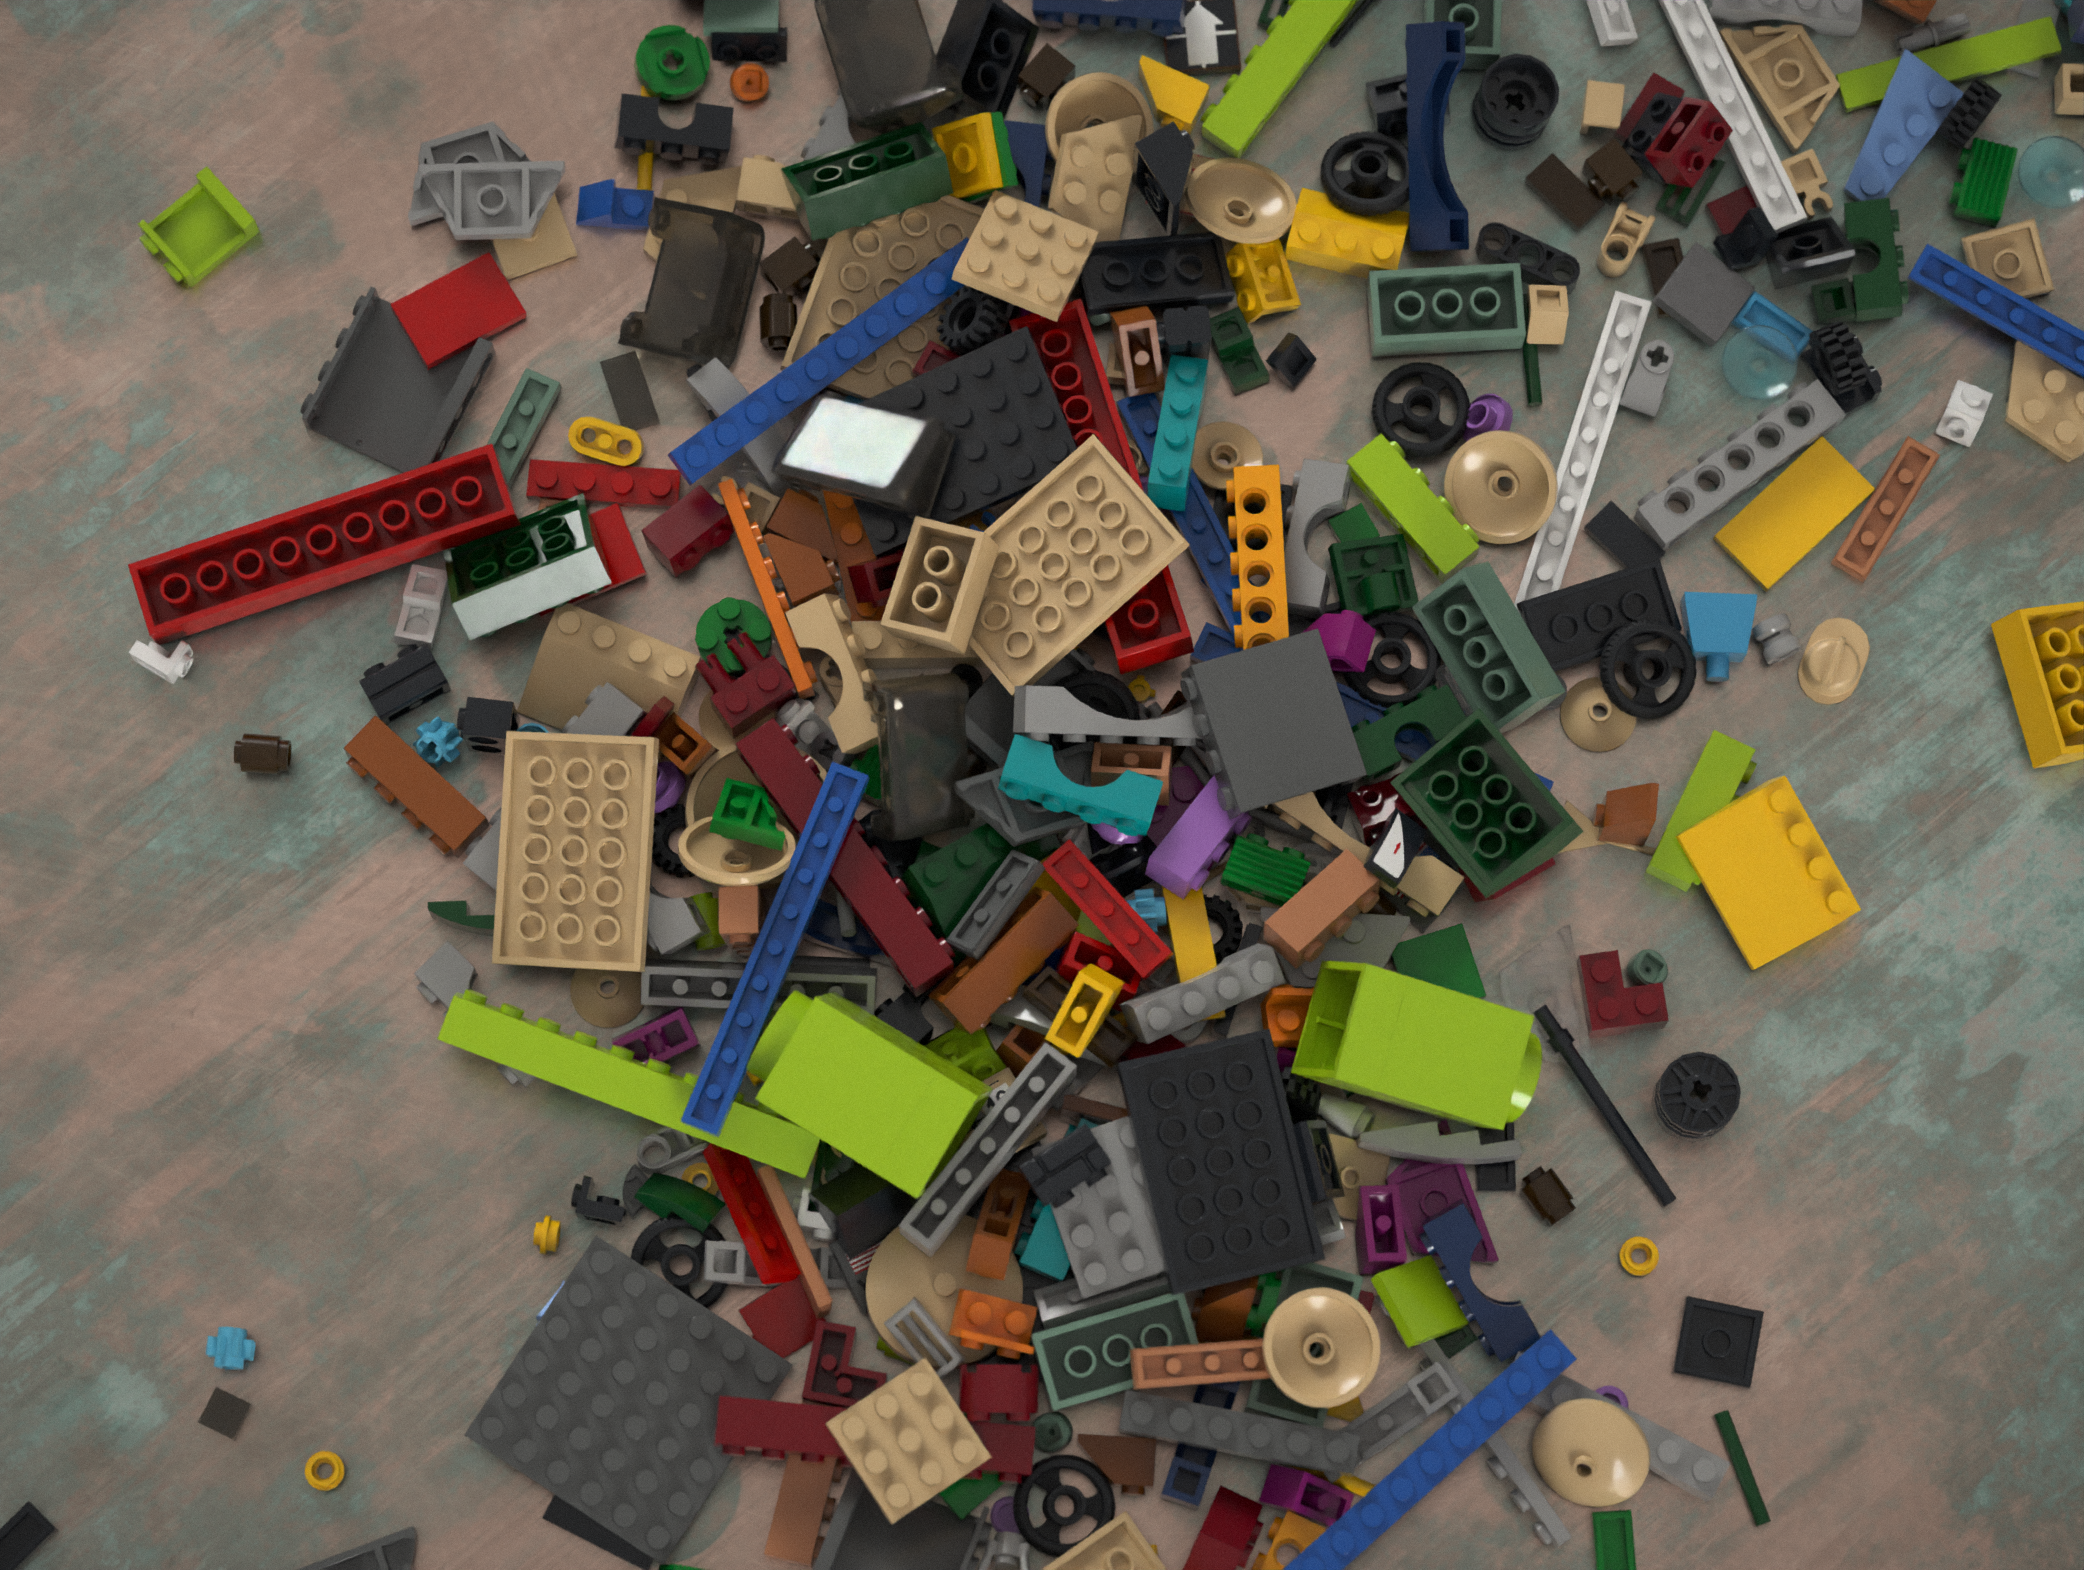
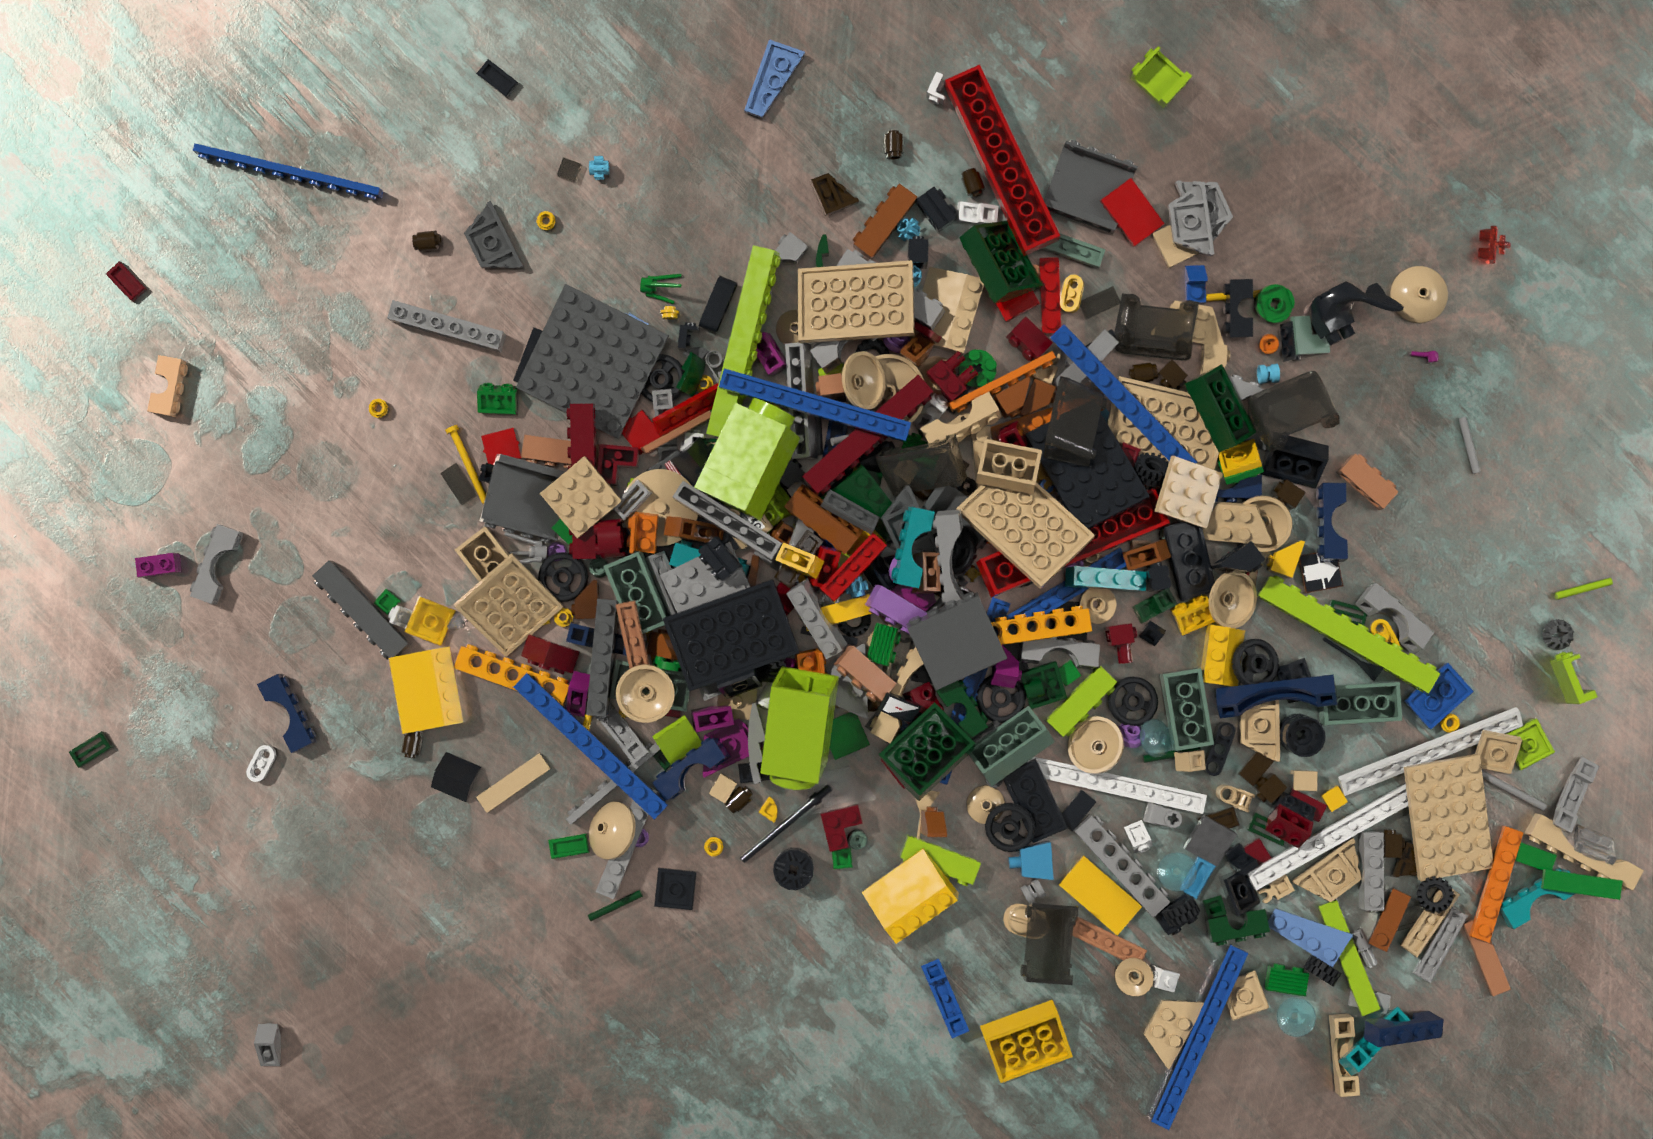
camera: 85 degrees right, 10 degrees up
green wing [709,778,786,851] -> none
none -> yellow plate [554,608,573,627]
none -> green plant [640,274,682,304]
none -> black beam [698,276,737,333]
none -> tan panel [709,773,738,803]
none -> medium blue wing [744,39,805,118]
none -> yellow tile [759,796,778,823]
none -> dark brown wing [810,173,859,216]
none -> green tile [832,848,853,869]
none -> blue slope [921,958,969,1039]
none -> dark brown brick [961,168,985,198]
none -> clear smoke windscreen [1020,902,1079,985]
none -> dark red brick [1104,623,1137,664]
none -> tan dish [1115,958,1154,996]
none -> white bracket [1124,820,1152,853]
none -> clear light blue dish [1140,719,1171,757]
none -> tan wing [1240,700,1280,762]
none -> medium azure wheel [1257,364,1280,384]
none -> yellow tile [1320,785,1348,812]

